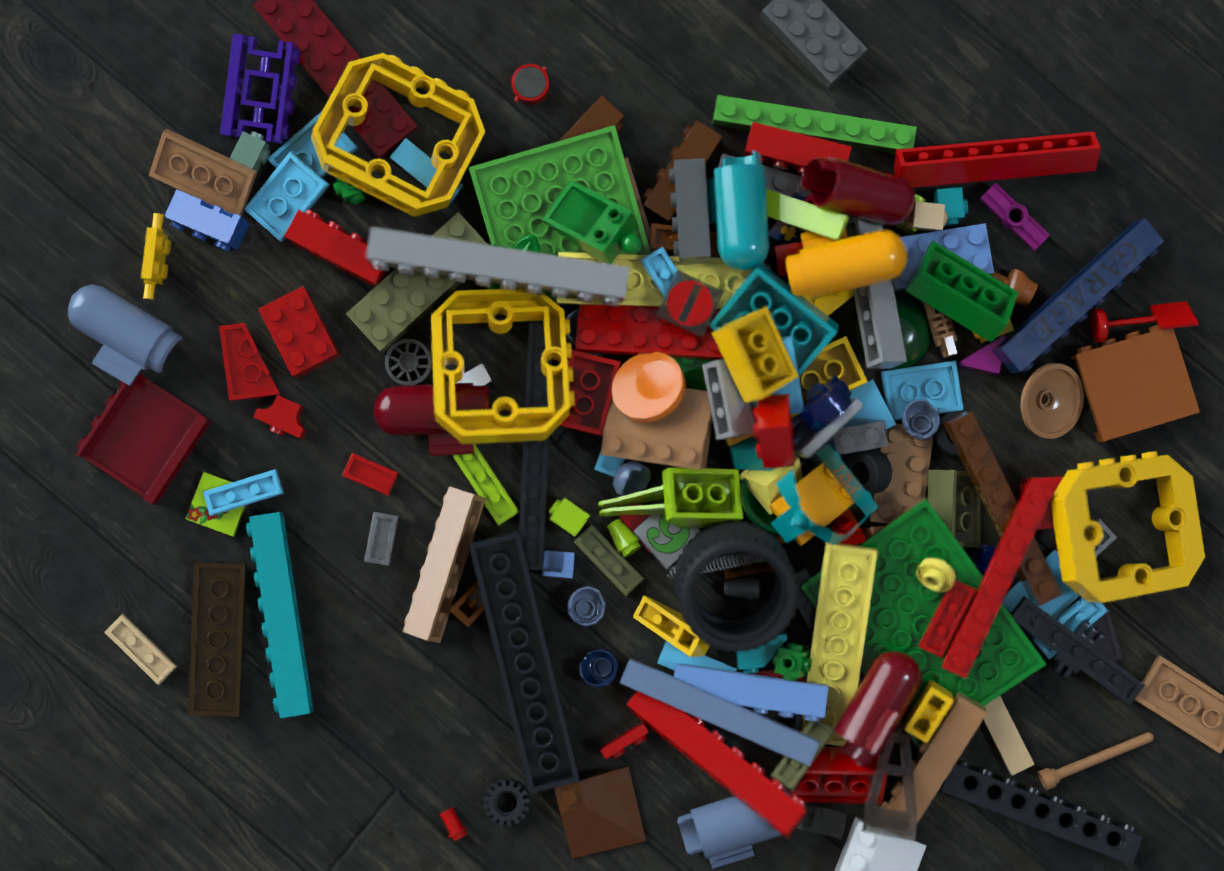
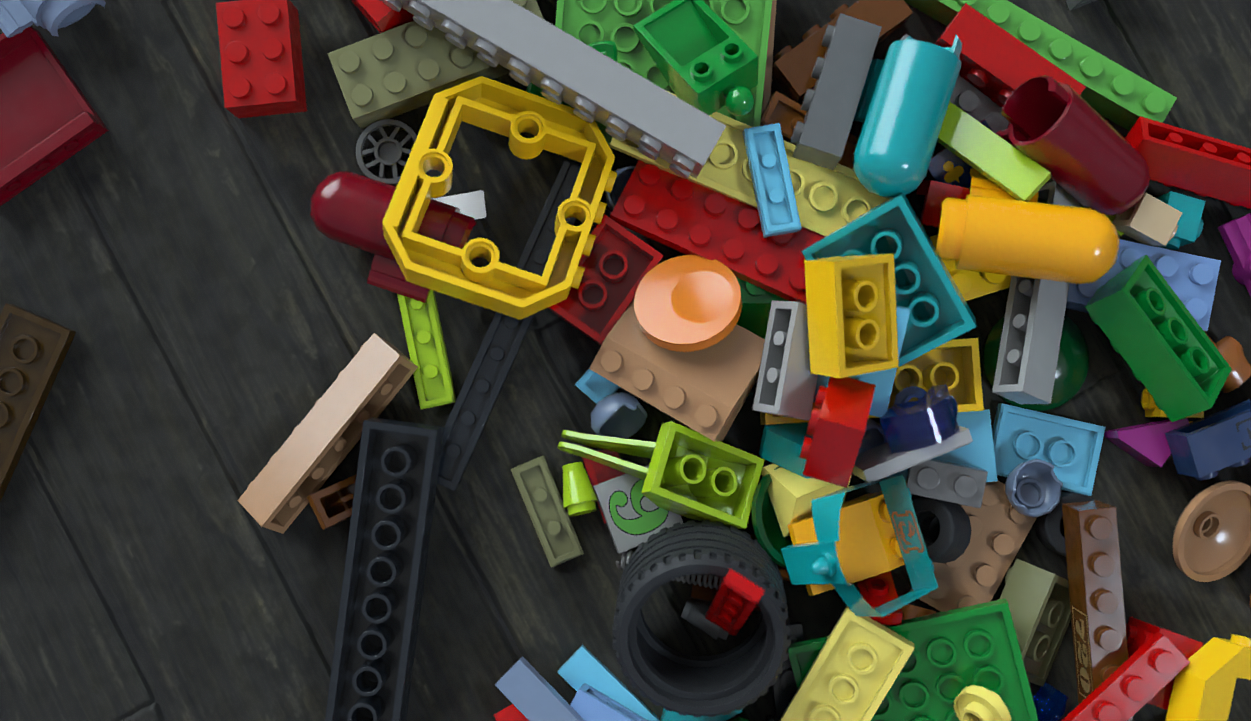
camera: 25 degrees right, 0 degrees up
lime tile [186,472,246,537] -> none
medium azure tile [203,469,284,516] -> none
red wing [219,323,280,402] -> none
teal brick [247,512,314,718] -> none
red brick [253,395,307,439] -> none
red tile [342,453,399,496] -> none
flat silver plate [364,512,399,566] -> none
medium blue panel [542,550,575,578] -> none
lime brick [549,498,590,537] -> none
sand blue hair [567,586,606,626] -> none
dark blue hair [579,649,620,688] -> none
yellow slope [633,595,709,657] -> none
piece [656,270,723,337] -> none
medium nougat hinge [922,301,957,358] -> none
none -> red tile [705,569,765,636]

